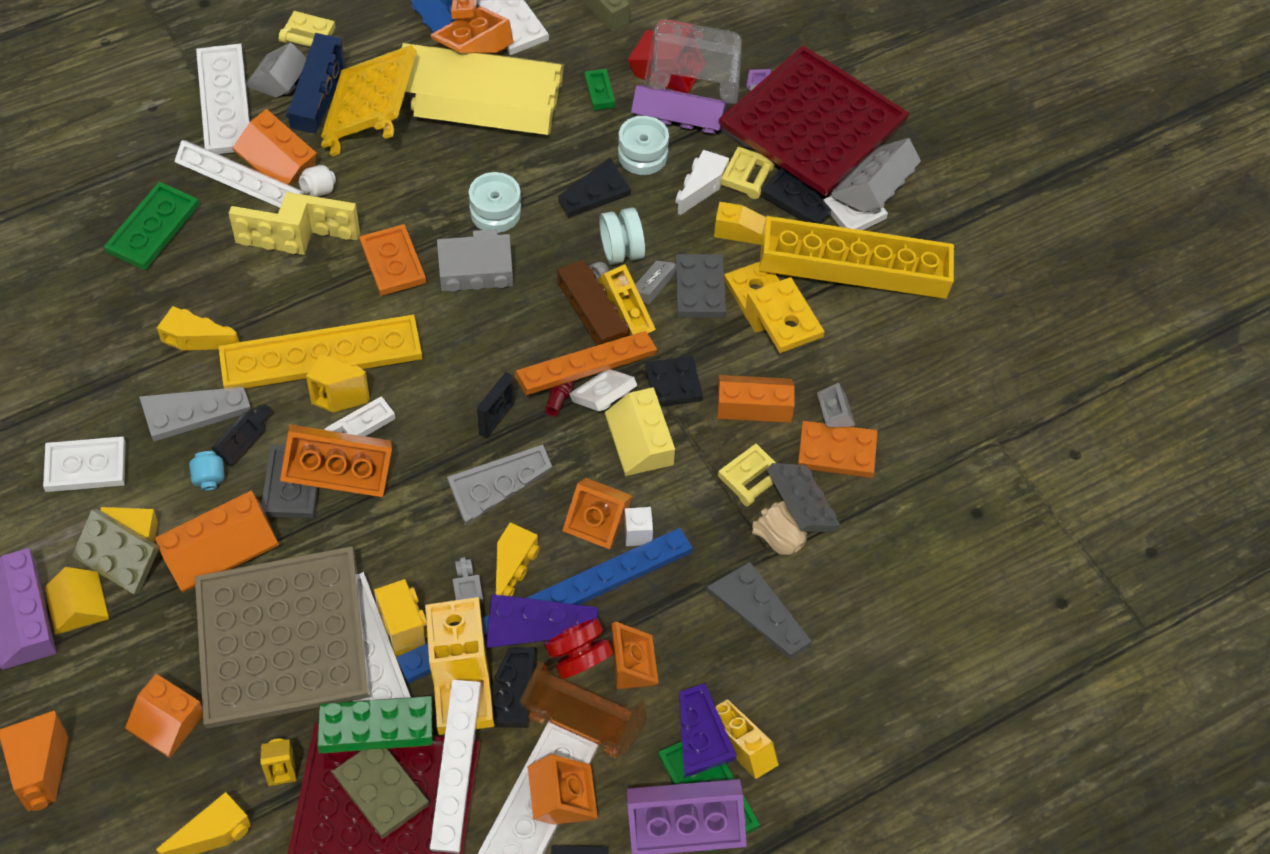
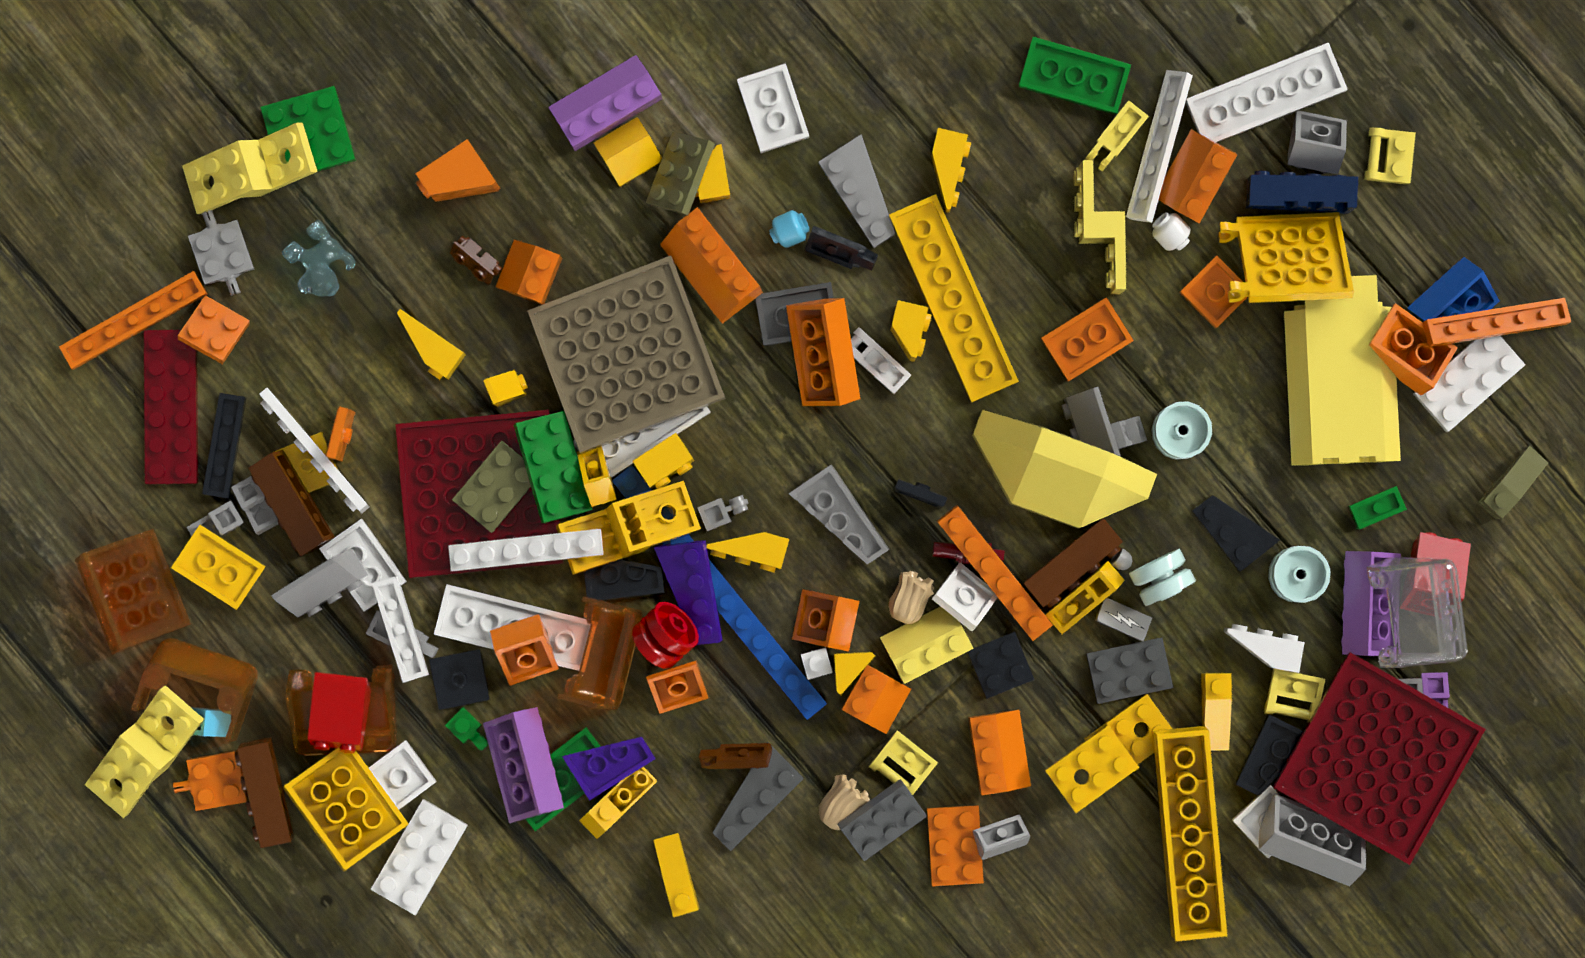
camera: 80 degrees right, 30 degrees up
none -> reddish brown hinge [450,236,502,285]
none -> yellow slope [577,446,616,507]
none -> yellow slope [654,833,699,917]
none -> reddish brown hinge [699,743,773,769]
none -> yellow slope [834,652,875,695]
none -> orange slope [841,665,911,734]
none -> tan piece [888,571,934,624]
none -> light yellow panel [972,410,1157,529]
none -> light yellow hinge [1086,101,1149,172]
none -> orange plate [1179,256,1247,329]

